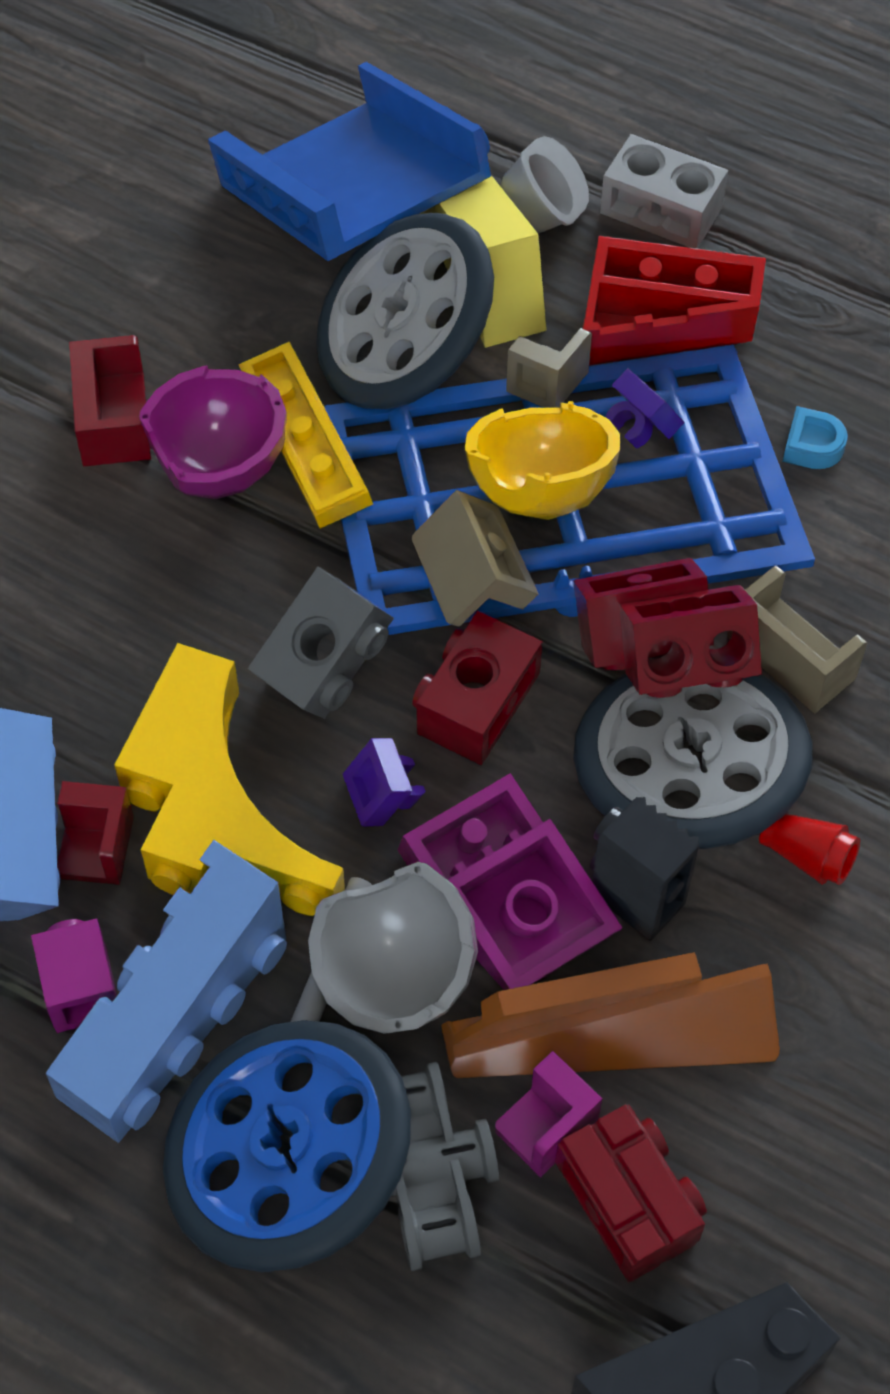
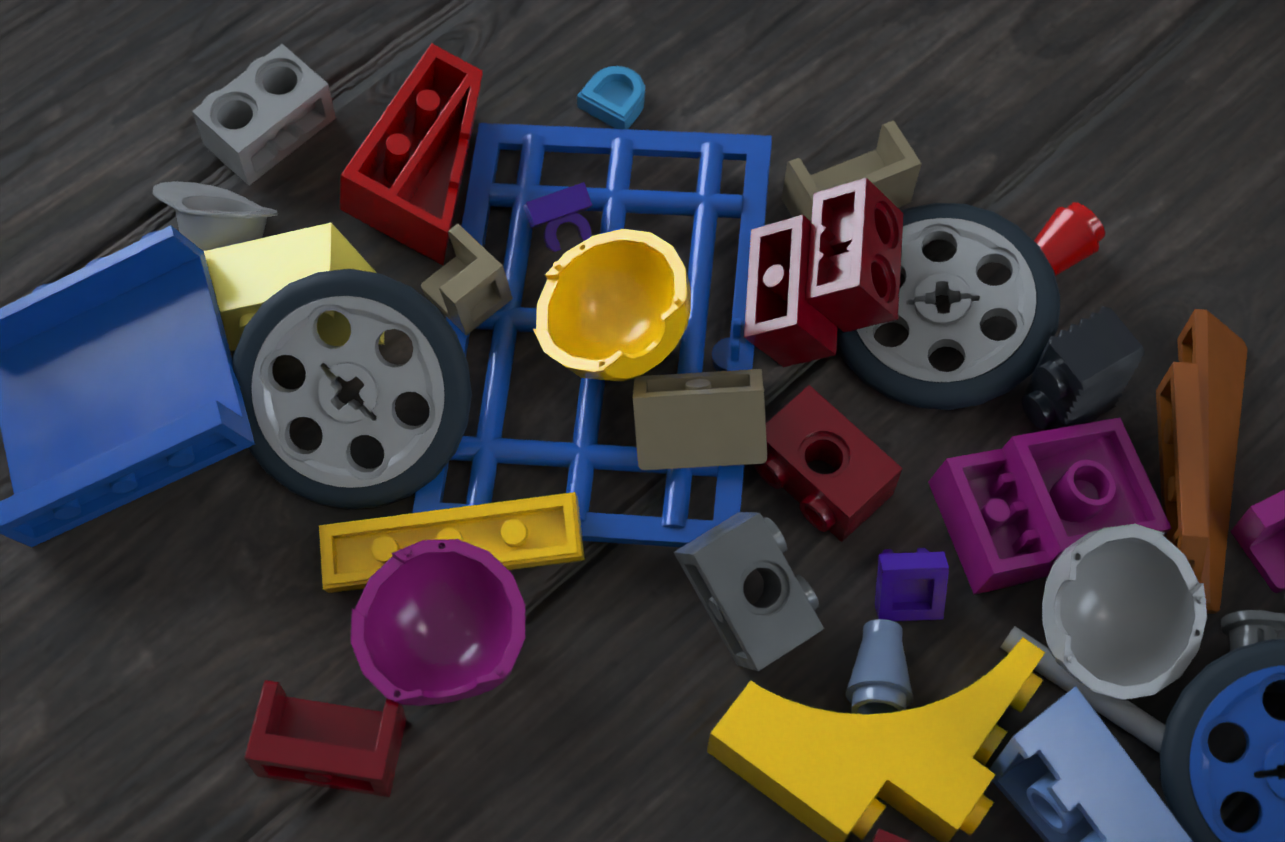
camera: 75 degrees left, 5 degrees up
none -> sand blue cone [846,619,913,714]

